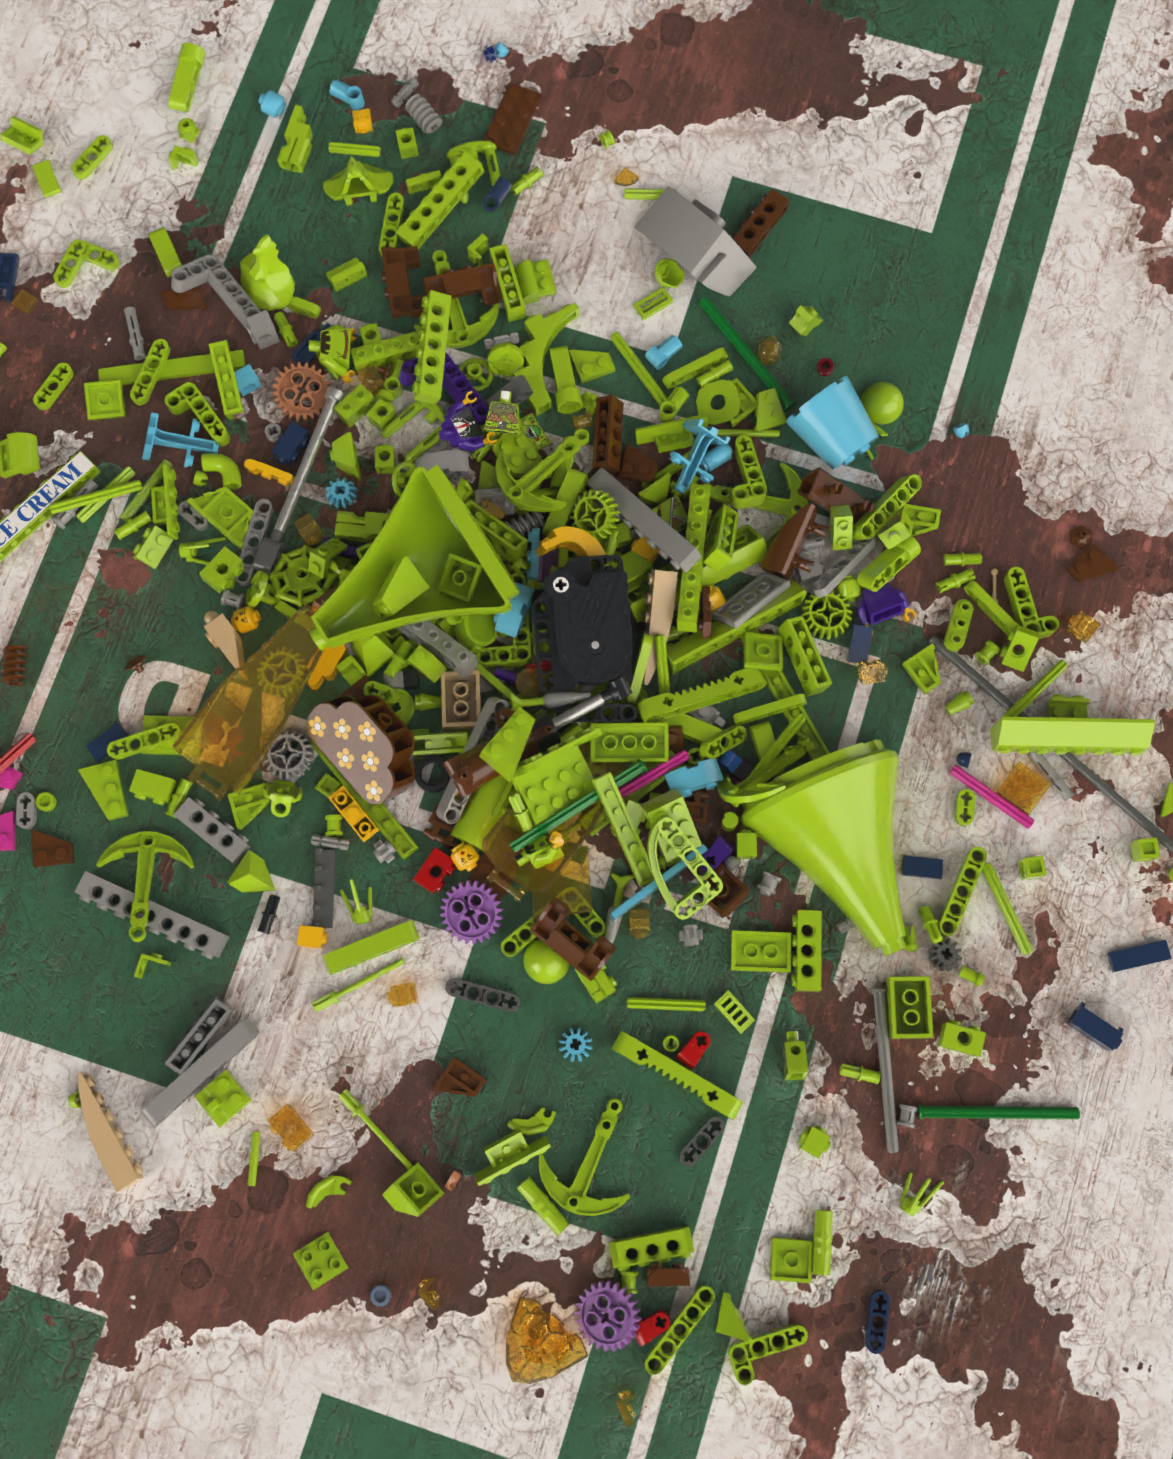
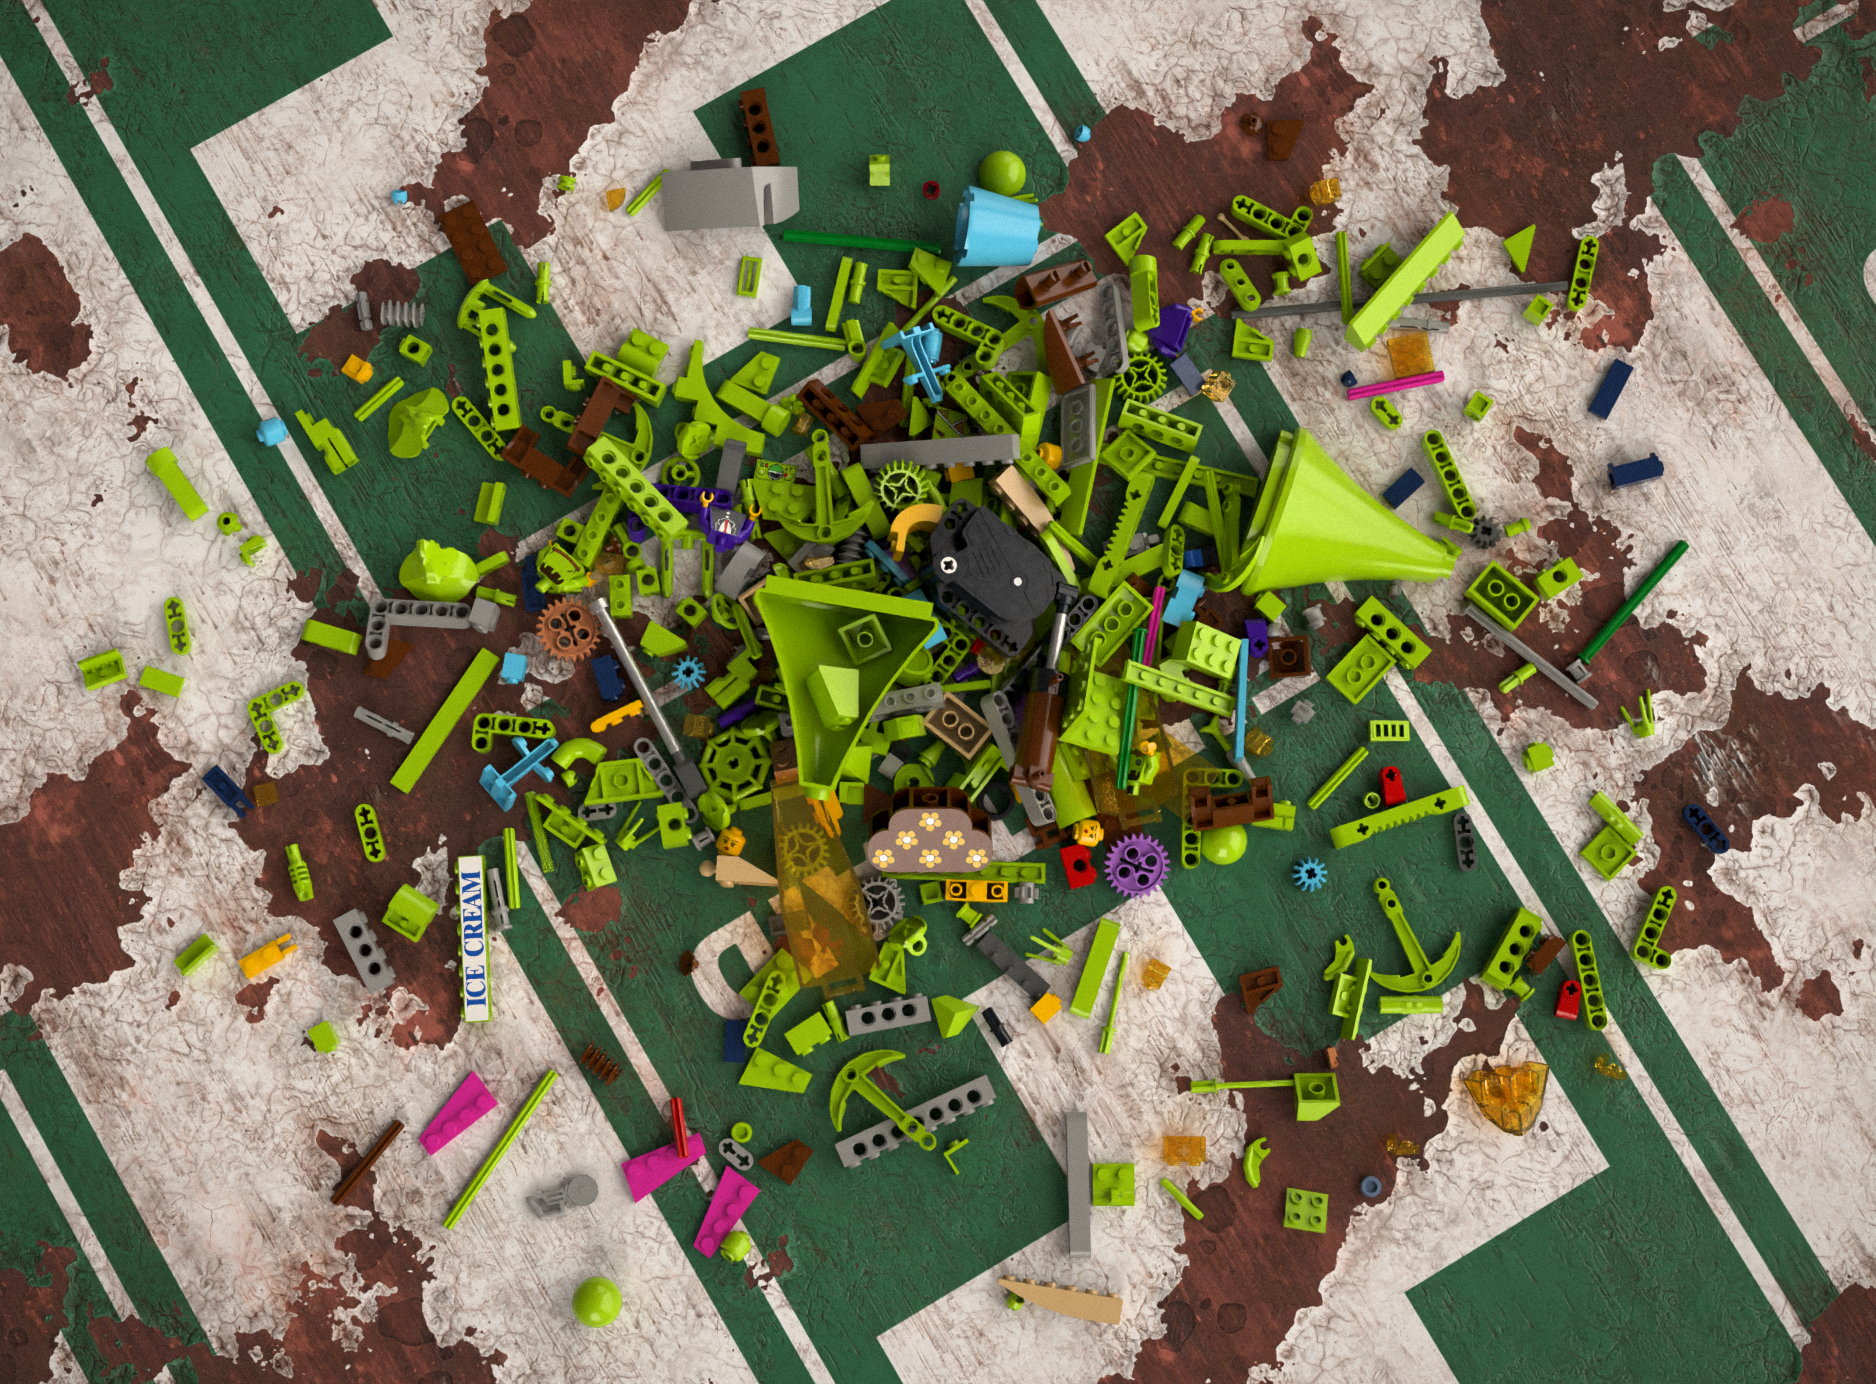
camera: 55 degrees left, 5 degrees up
lime axle [49,480,142,514] -> none
lime tile [84,379,126,420] -> none
lime pin [114,511,152,540] -> none
lime beam [130,339,171,405] -> none
dark grey brick [164,994,232,1075] -> none
lime fence [208,340,244,420] -> none
light grey bush [265,423,282,442] -> none
lime bracket [308,538,347,578] -> none
medium azure piece [329,80,365,110] -> none
lime beam [364,681,399,705] -> none
lime pin [384,641,414,679] -> none
lime plate [406,170,442,195] -> none
dark grey beam [445,978,521,1012] -> none
lime wedge [479,707,535,782] -> none
clear blue plate [483,46,497,63] -> none
dark blue piece [483,176,512,213] -> none
light grey axle [484,332,520,350] -> none
torso [484,390,521,435] -> none
reddish brown plant [494,708,515,727] -> none
lime axle [508,793,534,832] -> none
light grey piece [510,692,591,712] -> none
lime hinge [511,558,527,574] -> none
medium lavender gear [574,1280,641,1352] -> none
lime beam [647,815,723,920] -> none
lime hair [654,258,685,288] -> none
lime piece [696,379,741,425] -> none
reddish brown wing [698,587,711,638] -> none
lime tile [716,1292,752,1342] -> none
lime piece [721,812,739,832] -> none
clear yellow head [757,336,782,366] -> none
lime torso [782,1031,808,1081] -> none
lime brick [829,505,853,550] -> none
lime beam [852,474,922,541] -> none
lime torso [876,509,913,550] -> none
lime axle [982,863,1033,955] -> none

